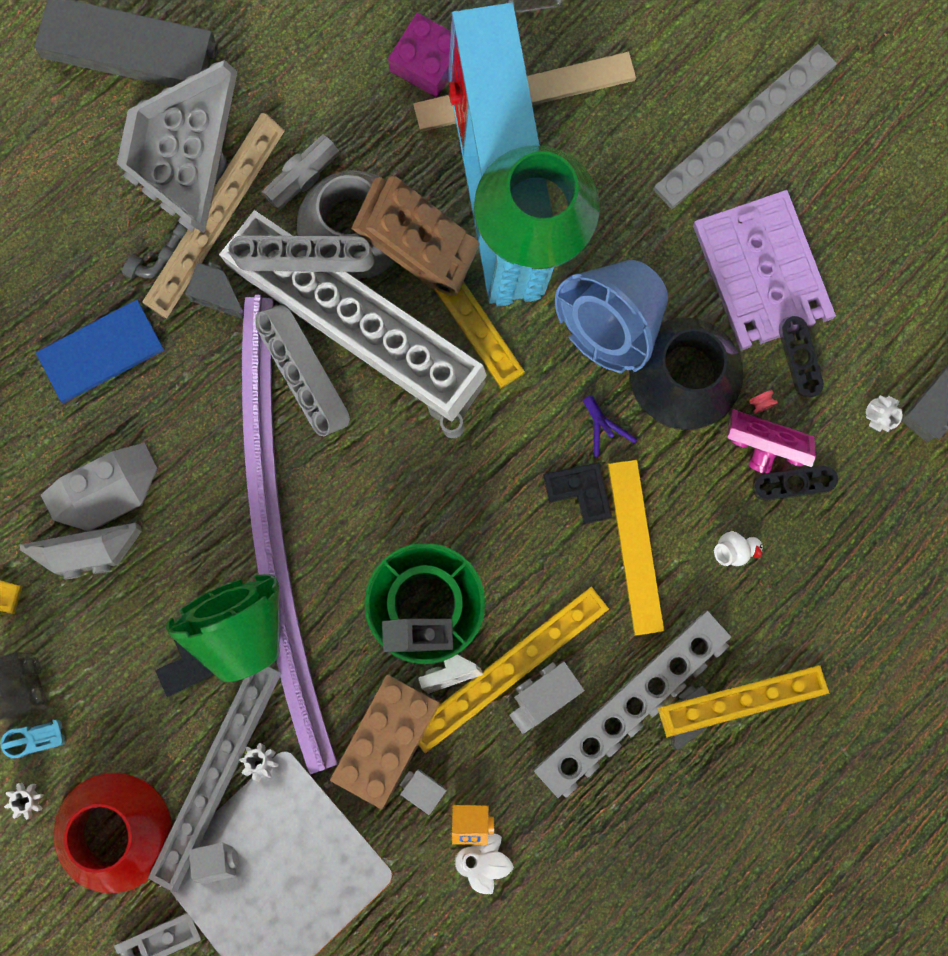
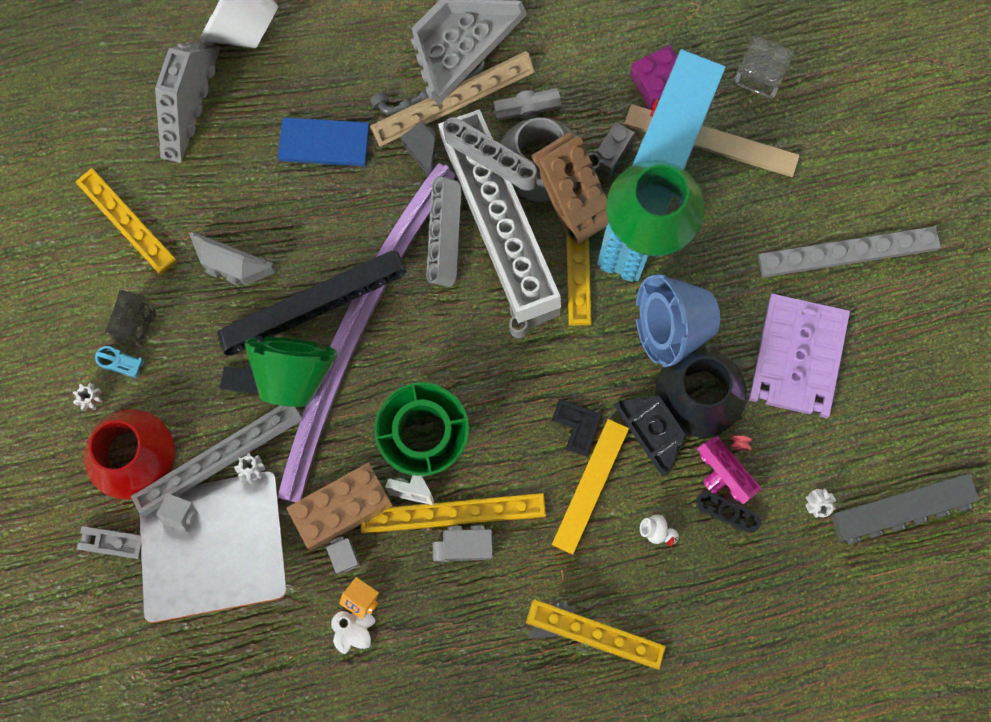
camera: 40 degrees right, 5 degrees down
light grey wedge [41,443,158,531] -> none
dark grey slope [382,619,453,652] -> none
light grey brick [533,611,731,798] -> none
dark purple plant [583,395,637,458] -> none
black beam [779,316,824,397] -> none
none -> black beam [217,251,407,356]
none -> light grey hinge [588,122,634,177]
none -> black wing [613,395,688,477]

